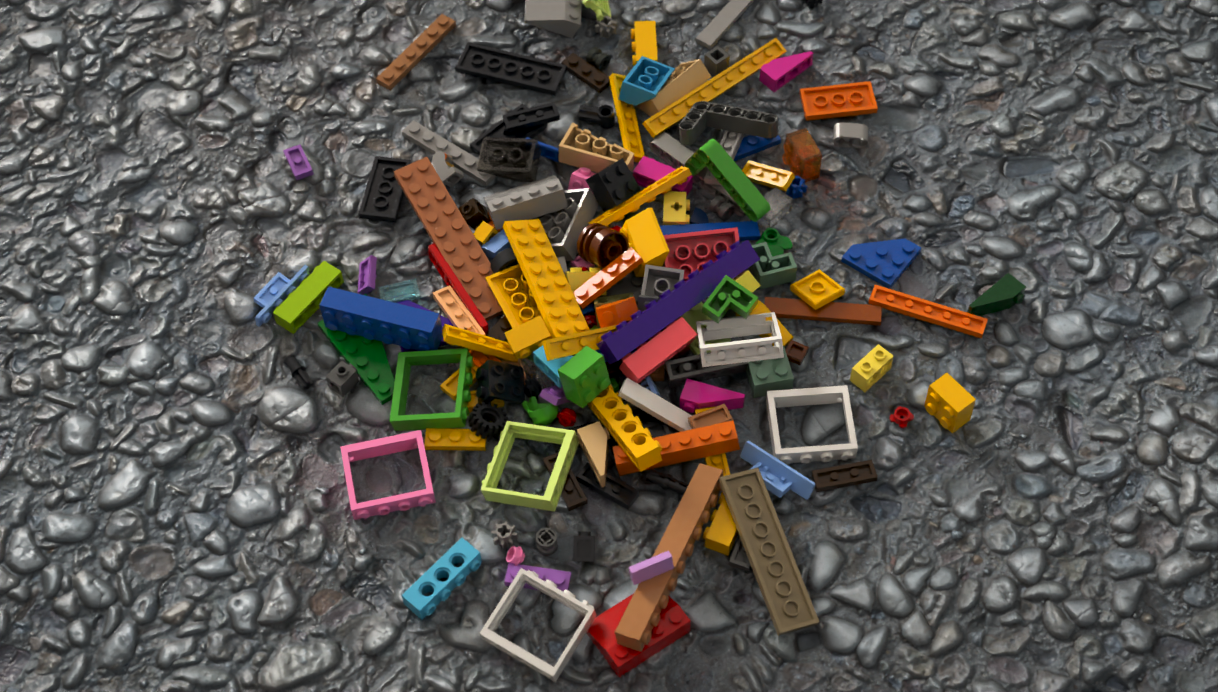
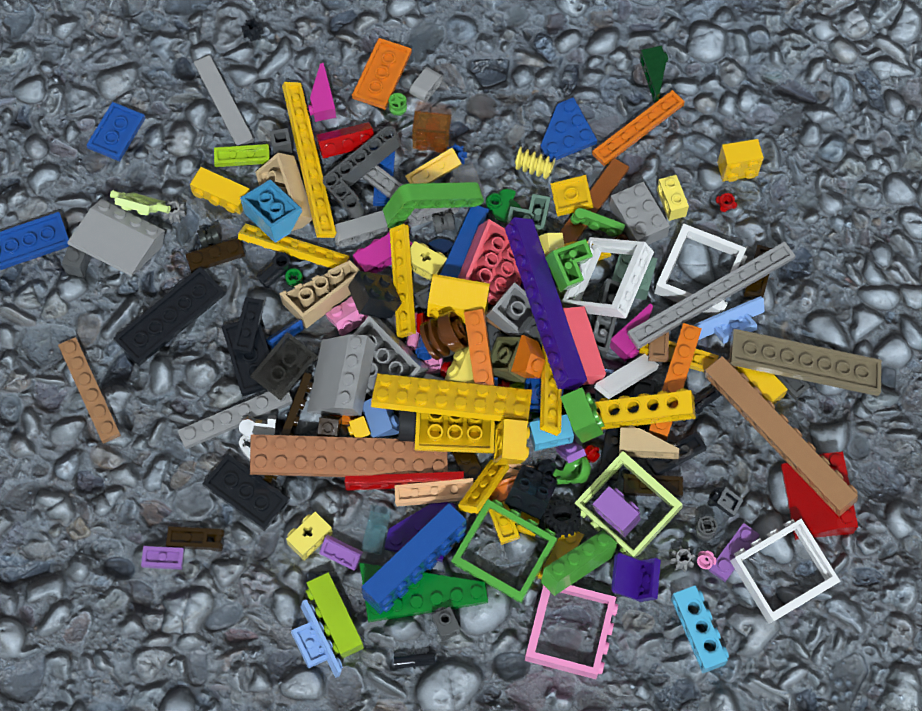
camera: 65 degrees left, 10 degrees up
lavender tile [629,551,674,585] -> none
none -> dark brown plate [166,526,225,552]
none -> lime plate [214,144,270,167]
none -> dark brown plate [264,372,313,484]
none -> green bush [285,268,303,287]
none -> light yellow brick [286,512,333,561]
none -> red brick [316,122,374,159]
none -> bright green wheel [389,93,407,116]
none -> light yellow piece [515,147,555,179]
none -> bright green brick [541,530,617,596]
none -> bright green plate [570,208,625,237]
none -> medium lavender brick [593,487,641,538]
none -> light grey brick [609,182,670,245]
none -> dark purple bracket [612,553,661,602]
none -> light grey plate [627,241,796,349]

